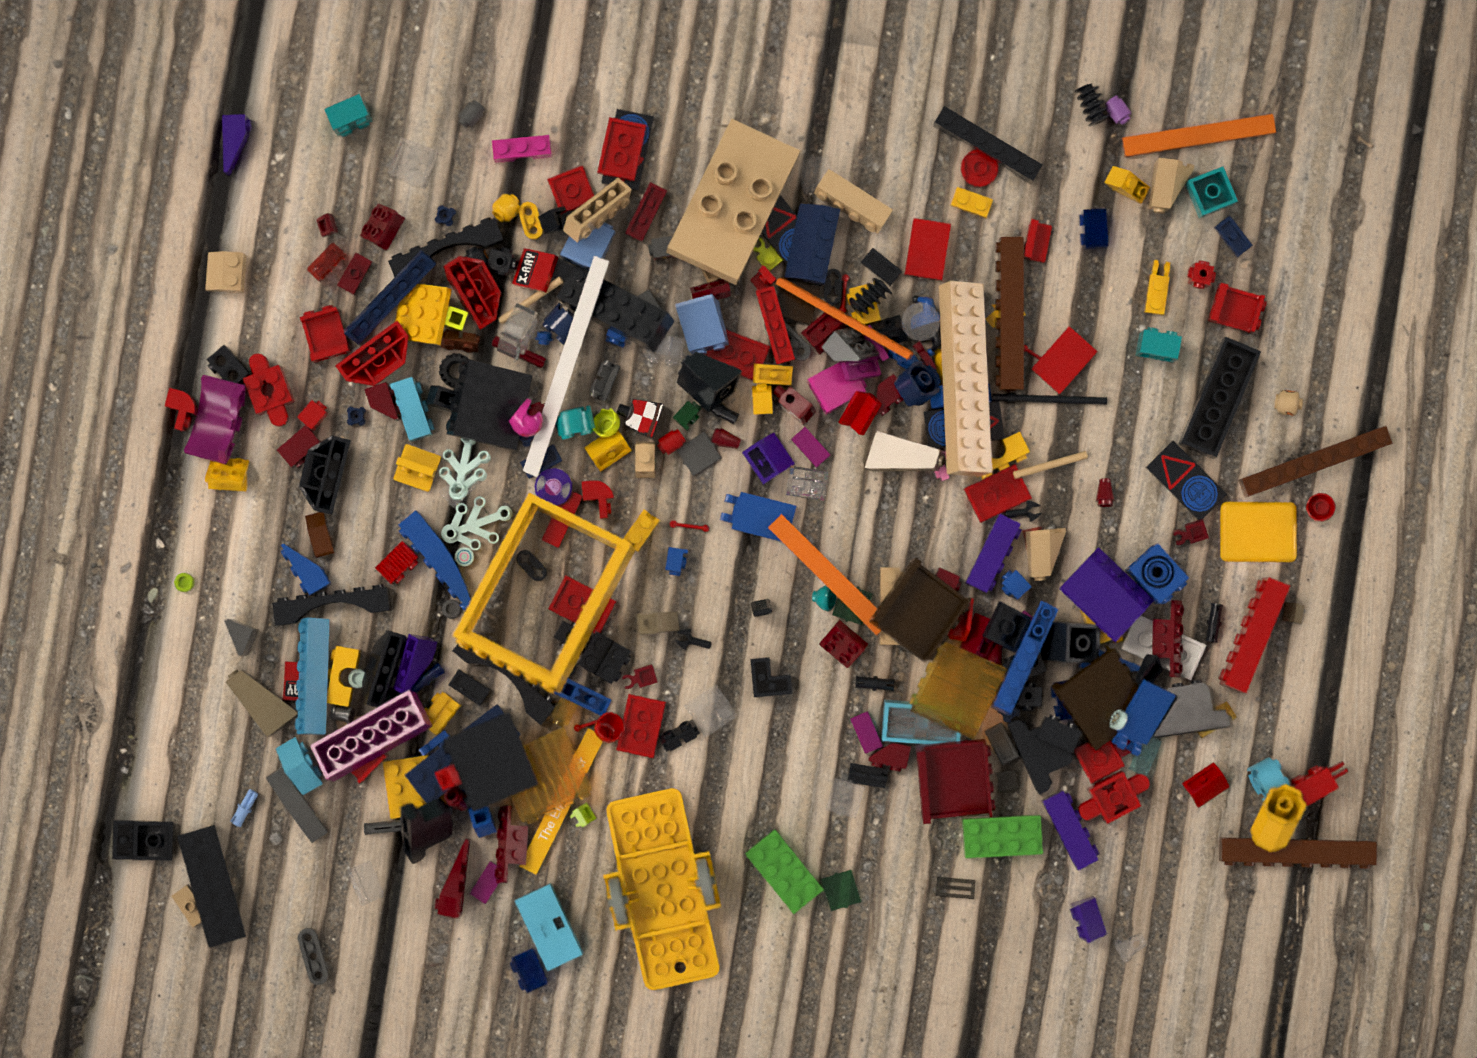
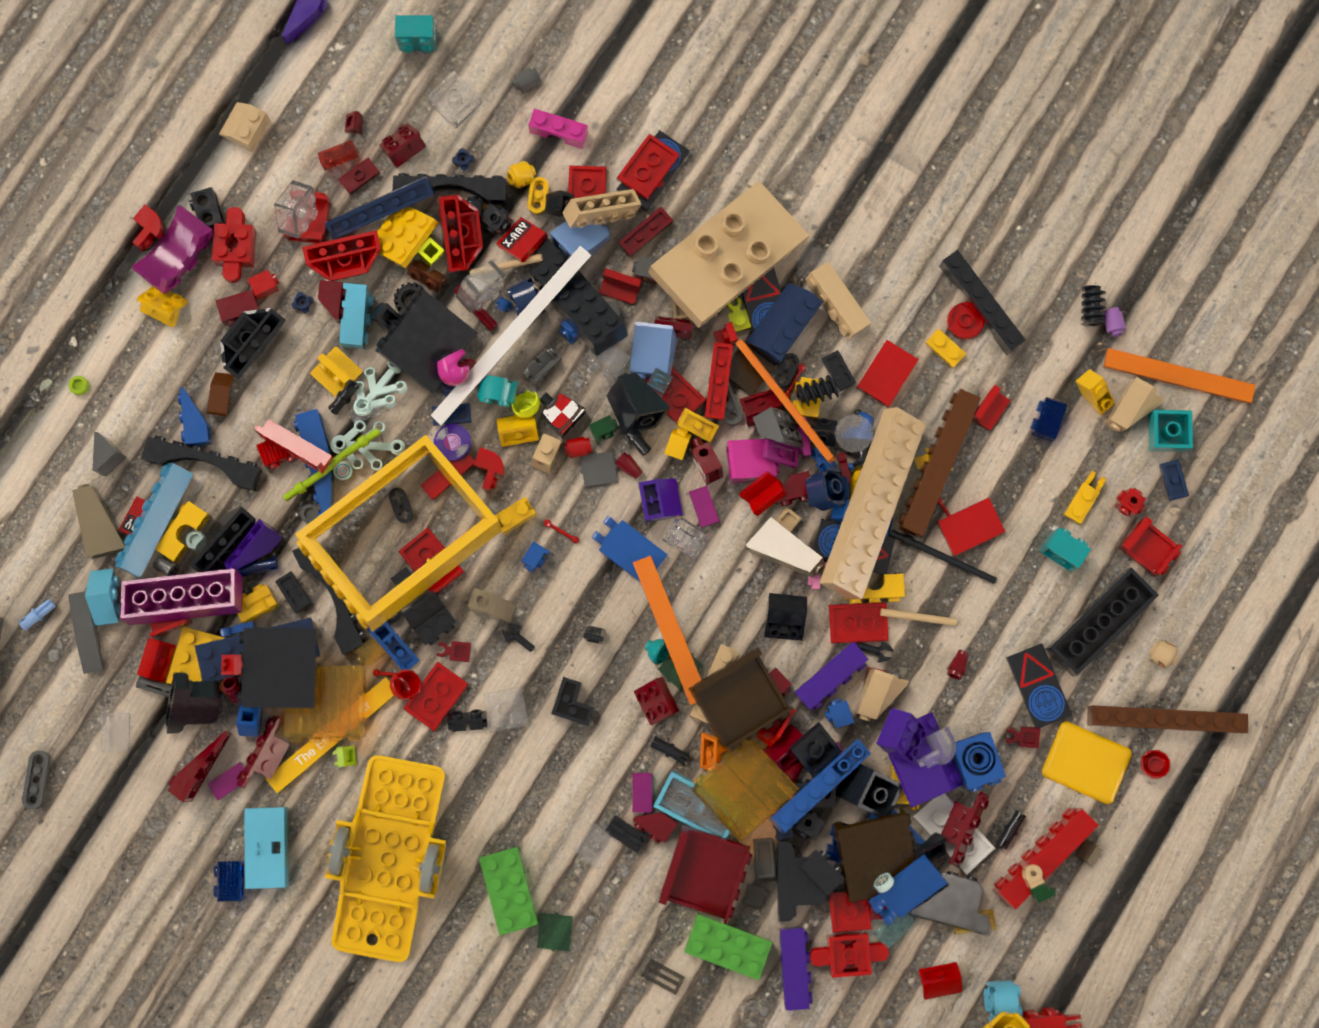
camera: 15 degrees right, 5 degrees down
none -> red panel [137,638,176,683]
none -> fence [254,419,333,474]
none -> clear brick [274,180,317,239]
none -> lime bar [283,428,381,502]
none -> black pin [328,380,360,415]
none -> red panel [599,268,641,305]
none -> clear light blue slope [647,368,673,398]
none -> orange slope [700,732,728,774]
none -> black slope [764,593,807,641]
none -> tan tile [776,507,802,532]
none -> dark purple slope [876,708,928,765]
none -> clear brick [916,726,956,768]
none -> leg [1022,864,1056,903]

